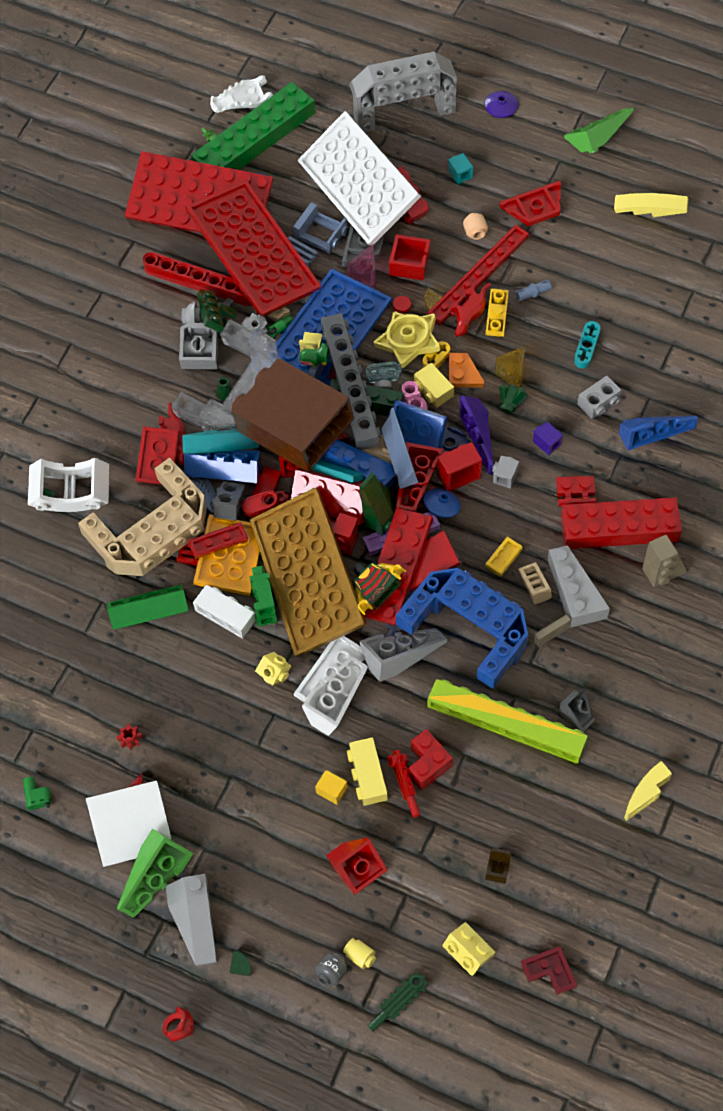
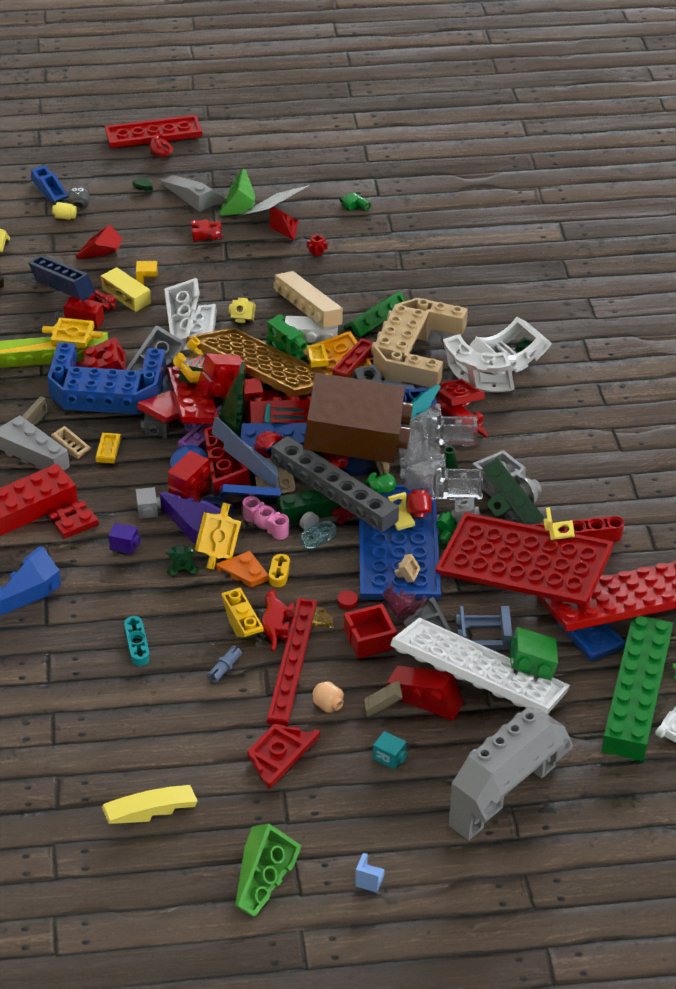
camera: 145 degrees right, 20 degrees down
sand blue tile [288,236,318,266] -> none
dark green piece [367,971,429,1032] -> none
light yellow plate [374,312,441,368] -> none
light yellow brick [414,363,454,408] -> none
dark purple dish [485,91,518,118] -> none
clear yellow slope [495,347,526,387] -> none
light grey brick [577,376,621,419] -> none
none -> dark blue brick [28,255,96,301]
none -> blue slope [31,165,69,203]
none -> yellow plate [42,318,103,349]
none -> red brick [76,337,127,370]
none -> red plate [105,115,202,148]
none -> red animal [191,220,222,242]
none -> yellow plate [195,502,241,570]
none -> red piece [197,354,248,397]
none -> red piece [254,431,284,458]
none -> red tile [270,403,309,423]
none -> tan brick [273,271,343,328]
none -> yellow plate [306,344,329,368]
none -> light blue panel [355,853,385,893]
none -> dark tan tile [364,681,402,718]
none -> tan tile [394,554,421,583]
none -> red head [407,490,432,518]
none -> white window [443,334,514,392]
none -> green brick [510,627,558,681]
none -> light yellow bracket [544,507,575,540]

